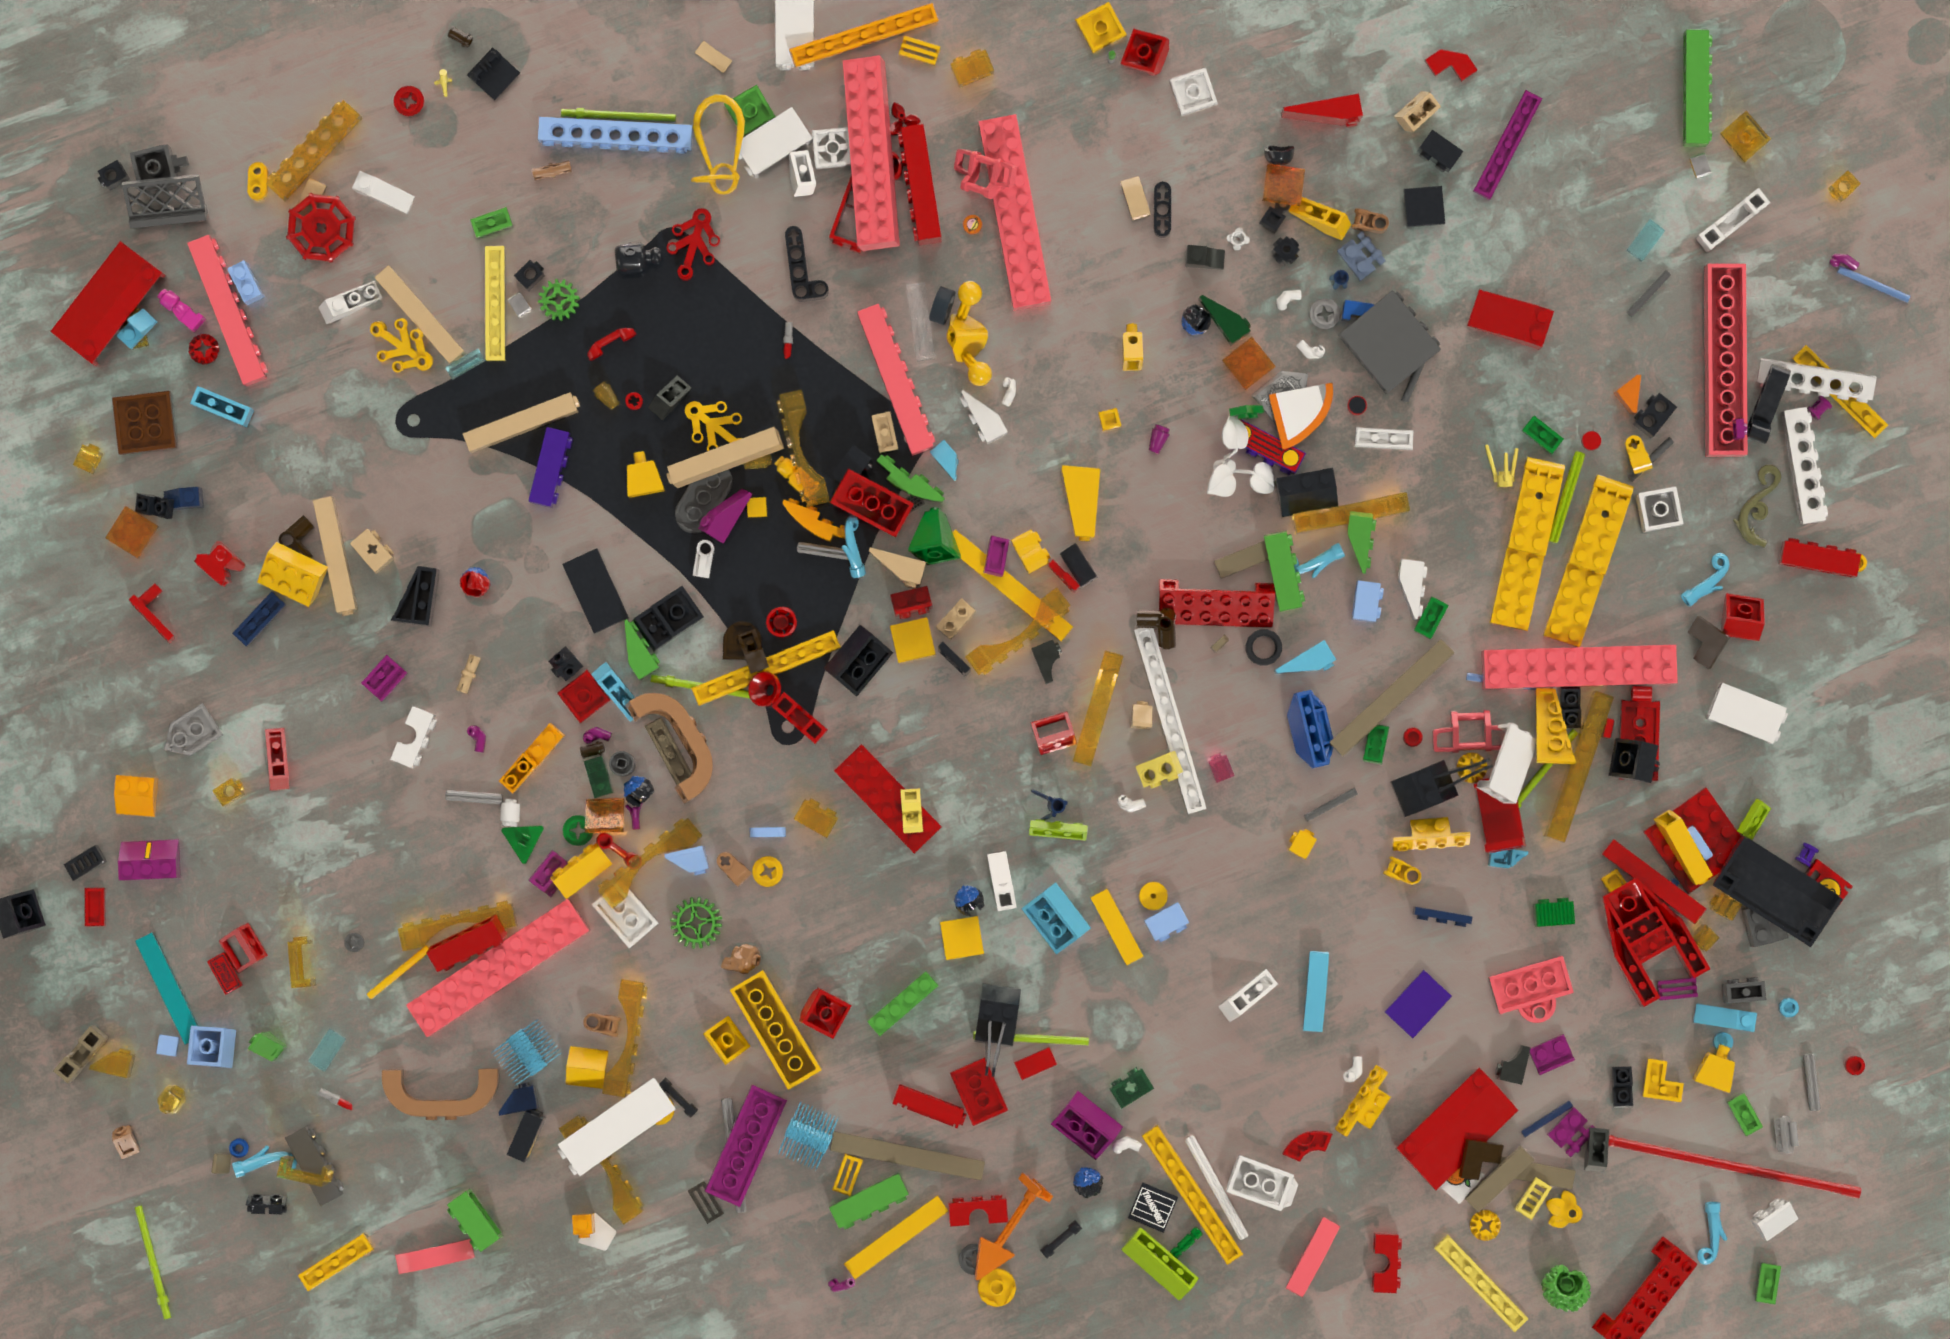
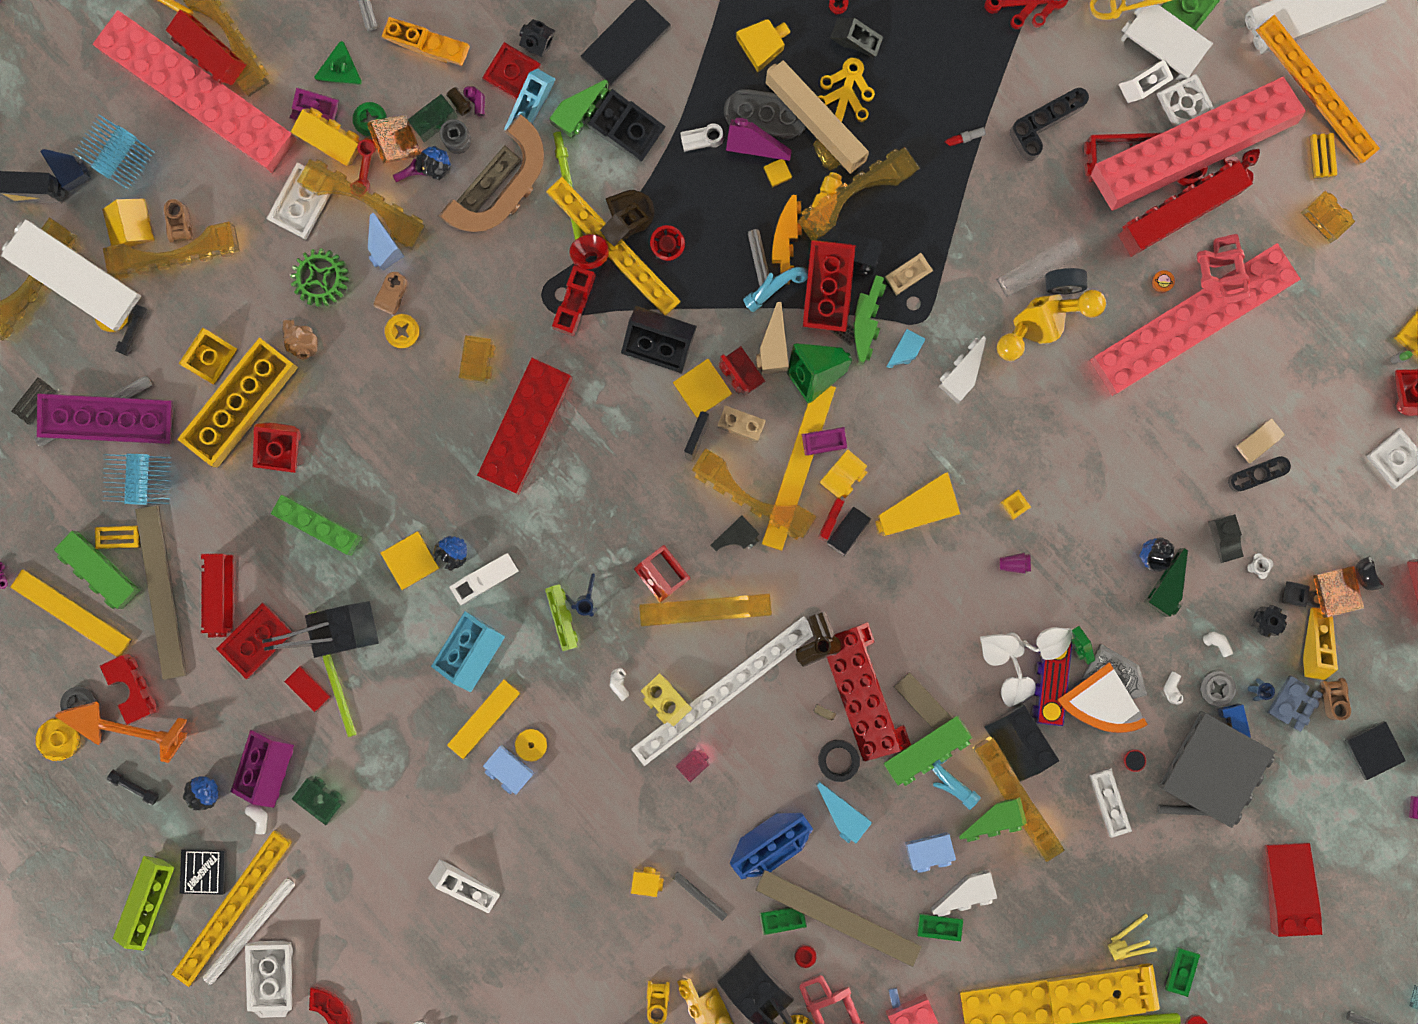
camera: 75 degrees right, 0 degrees up
medium nougat arch [382,1068,500,1120] -> none
white brick [500,799,520,827] -> none
light blue beam [749,827,786,837] -> none
coral brick [857,303,935,456] -> none
light yellow slope [901,788,923,833] -> none
white arm [1001,377,1016,407] -> none
yellow torso [1122,323,1143,371] -> none
tan slope [1130,701,1152,730] -> none
green axle [1170,1227,1203,1259] -> none
clear orange tile [1222,337,1276,391] -> none
medium azure slope [1303,951,1329,1032] -> none

